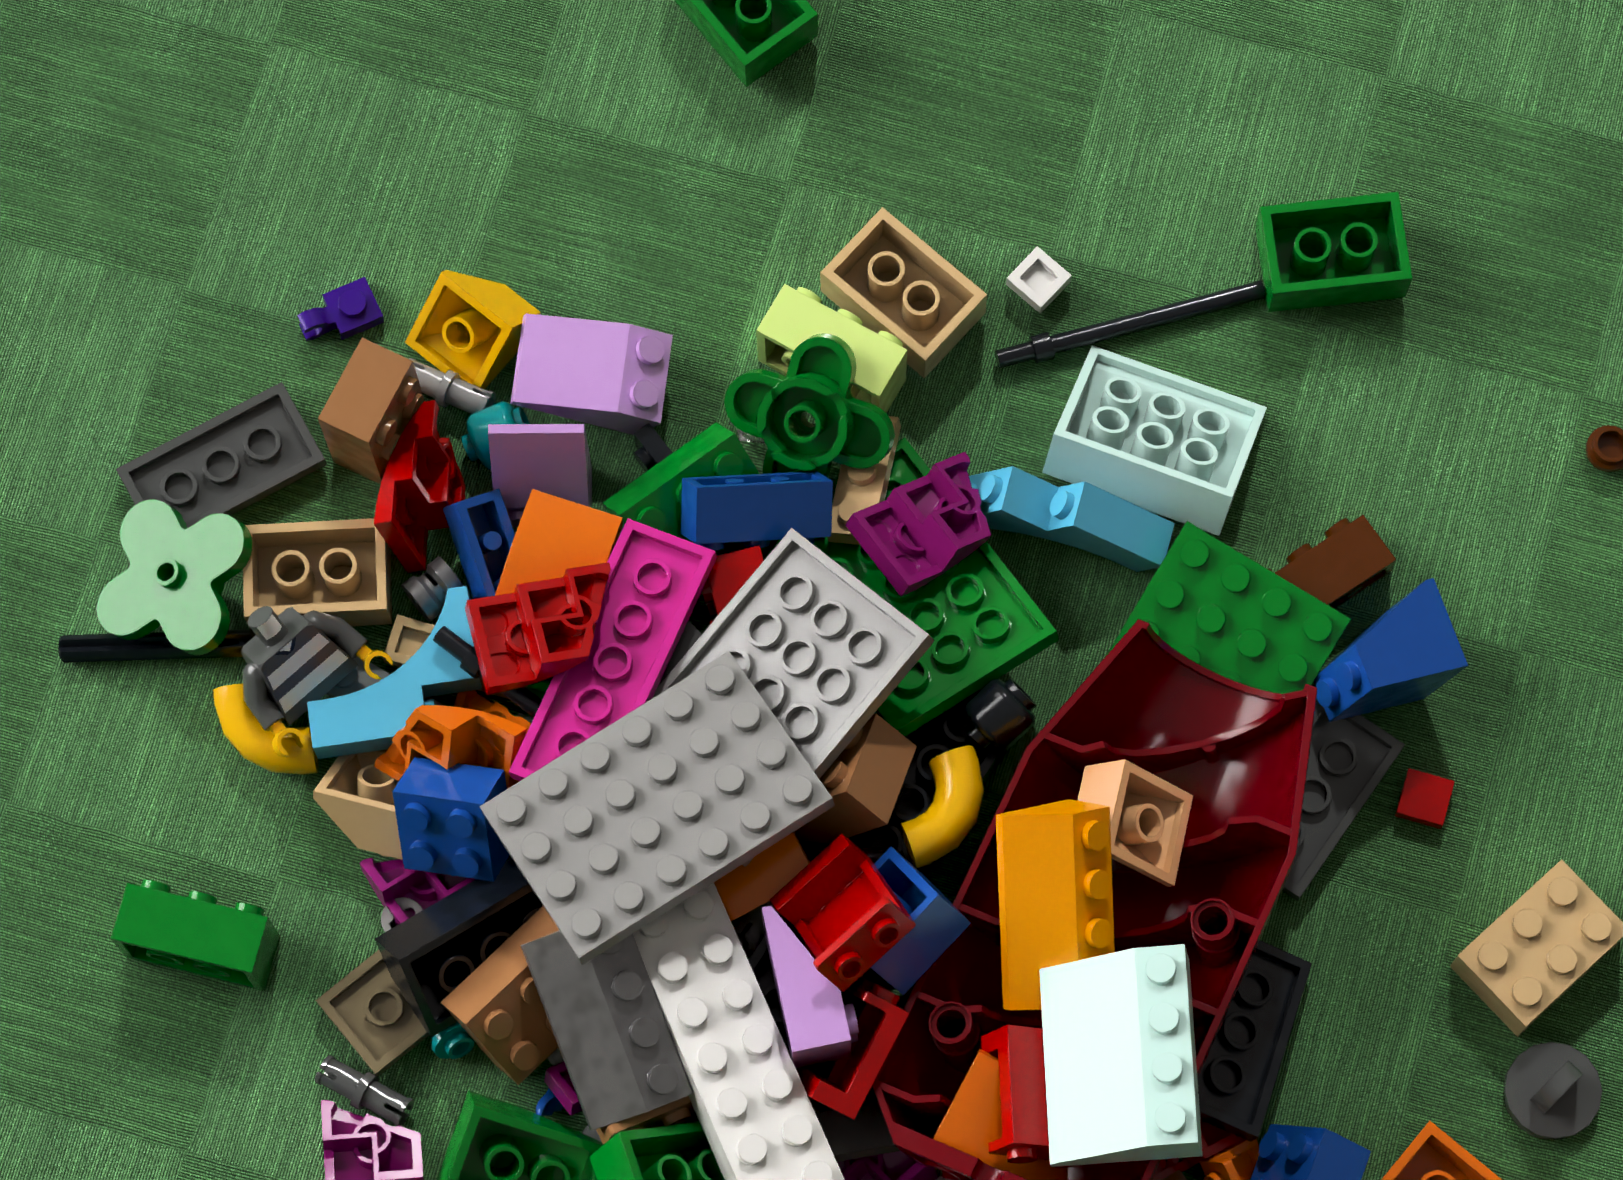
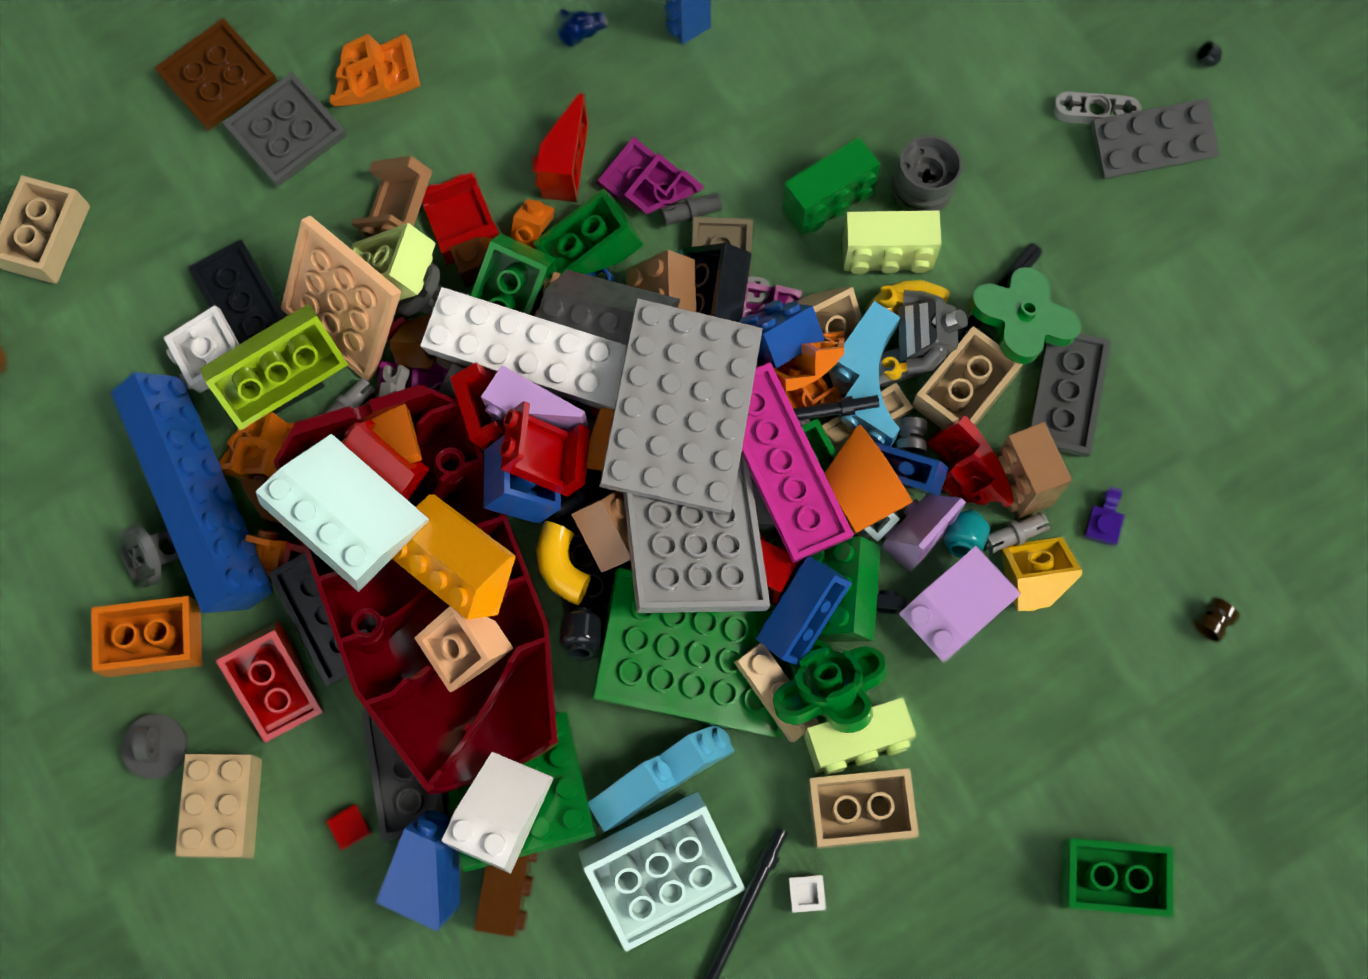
camera: 135 degrees right, 0 degrees up
red slope [465,562,611,695] -> none
magenta slope [845,452,991,597] -> none
none -> red slope [215,620,323,743]
none -> white slope [441,752,553,874]
none -> yellowish green brick [842,211,942,274]
none -> dark grey wheel [891,135,963,212]
none -> dark brown wheel [1193,597,1240,643]

